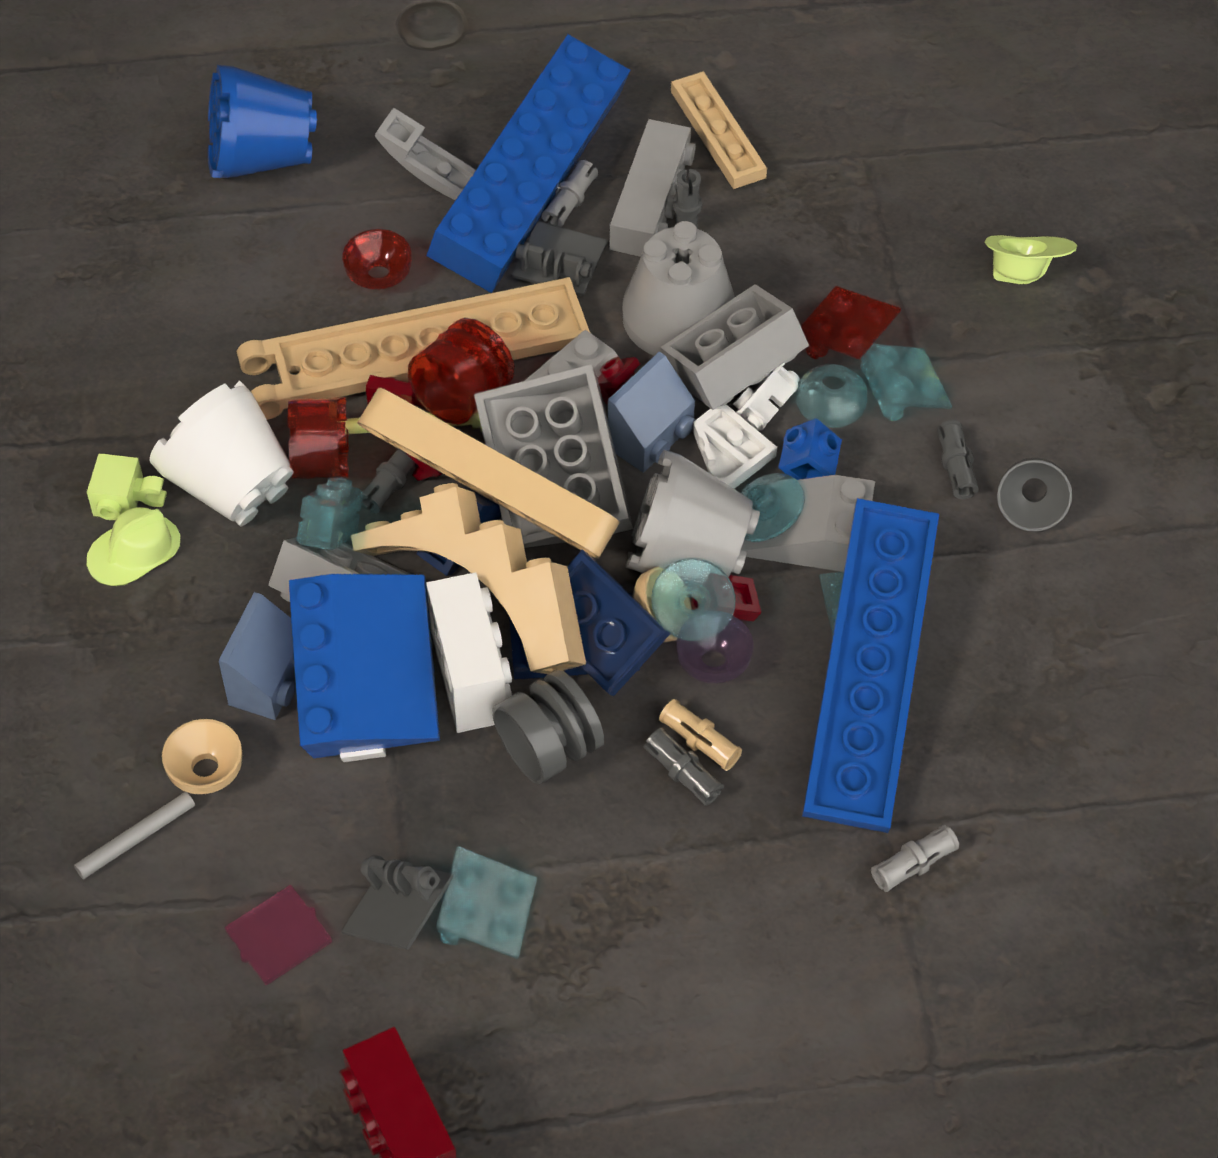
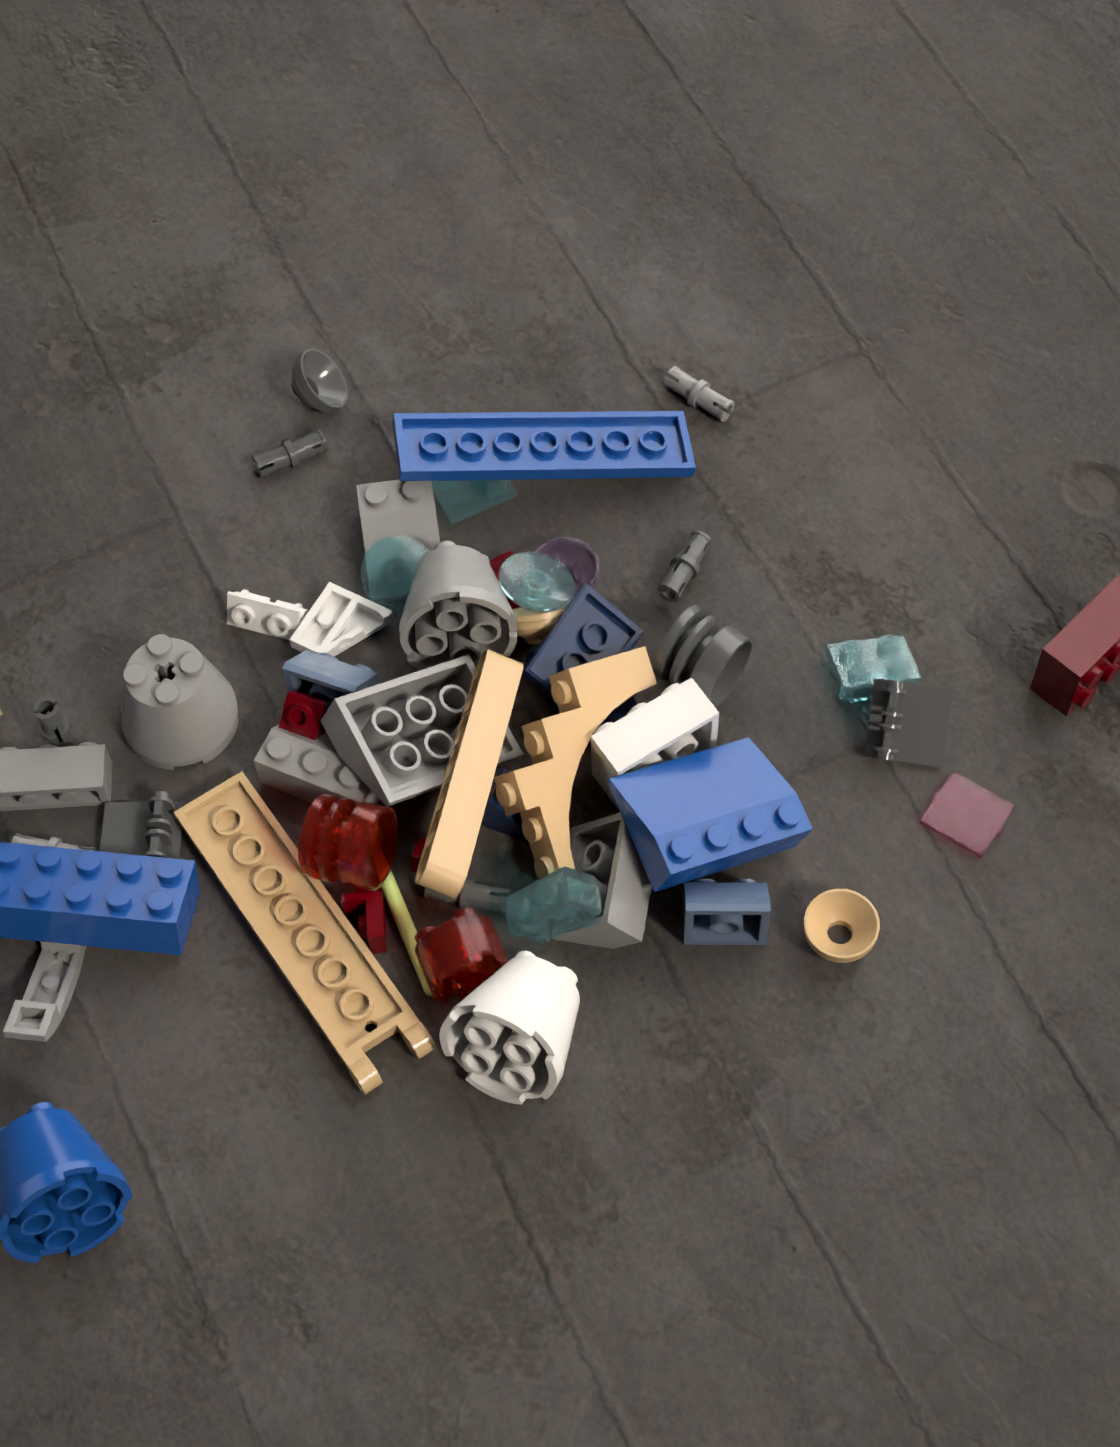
camera: 105 degrees left, 5 degrees up
light grey bar [74,791,195,880] -> none
yellowish green piece [86,507,180,586] -> none
yellowish green brick [87,453,167,520] -> none
clear red piece [342,229,412,290] -> none
tan pin [659,699,742,771] -> none
light grey brick [660,284,809,410] -> none
blue brick [779,418,842,481] -> none
clear light blue piece [796,364,867,428] -> none
clear red hinge [801,286,901,360] -> none
clear light blue hinge [860,343,953,421] -> none
yellowish green piece [985,235,1077,284] -> none

